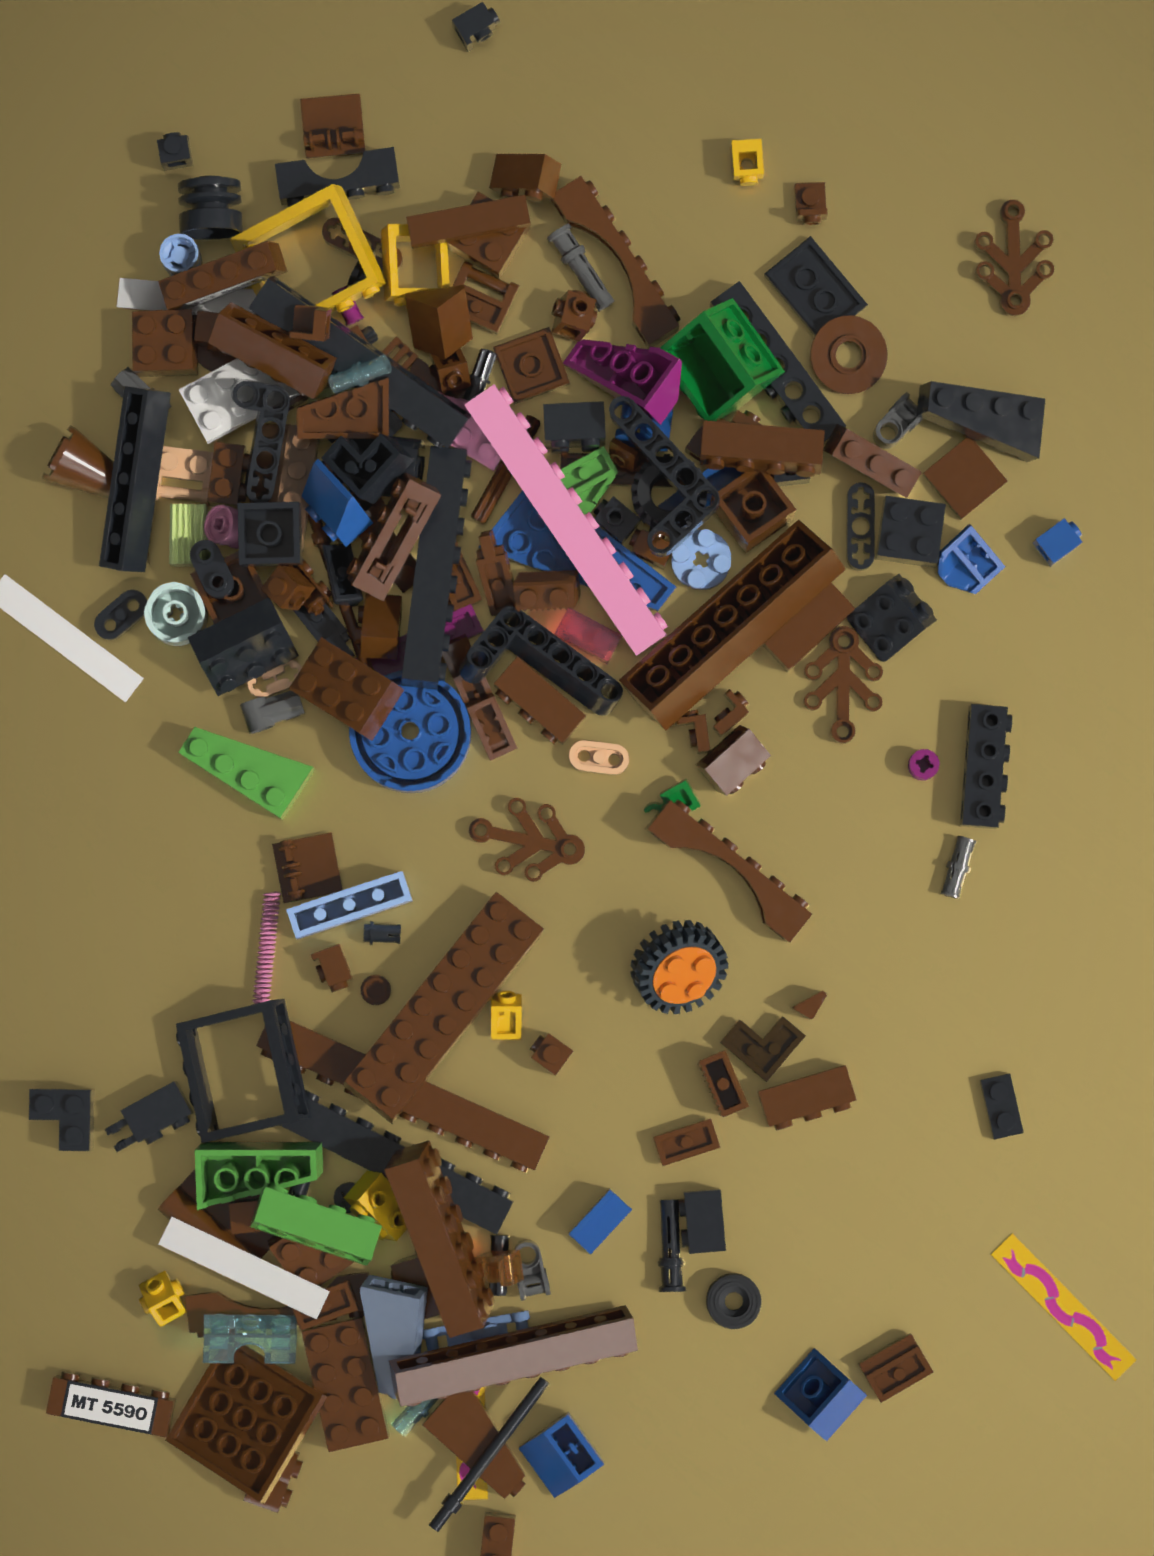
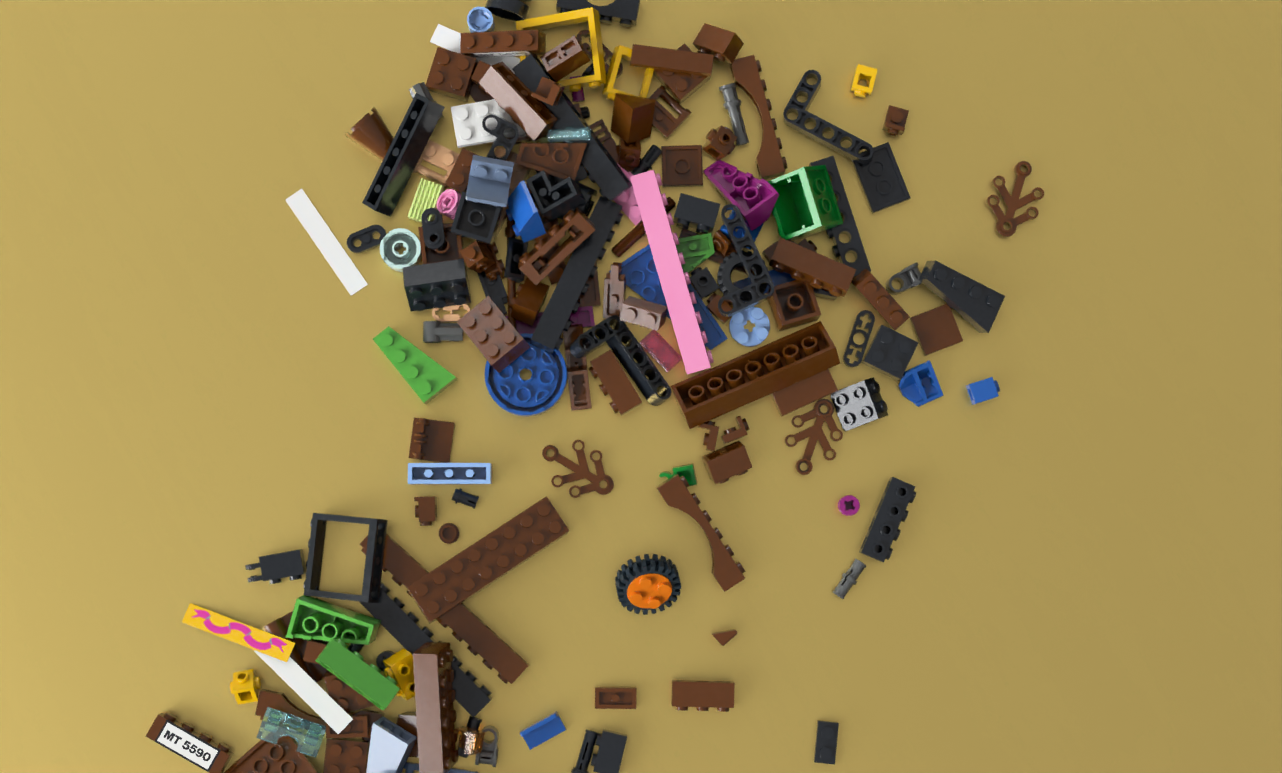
camera: 15 degrees right, 0 degrees up
black brick [29,1089,95,1151] -> none
bright pink piece [252,891,281,1005] -> none
yellow bracket [491,991,522,1040] -> none
reddish brown brick [530,1033,573,1076] -> none
light nougat plate [569,740,629,775] -> none
reddish brown brick [697,1050,749,1117] -> none
dark brown plate [720,1016,806,1082] -> none
reddish brown piece [810,316,888,394] -> none
none -> yellow sticker [182,603,295,662]
none -> sand blue bracket [465,155,514,207]
none -> reddish brown hinge [540,35,591,82]
none -> black beam [783,70,874,165]

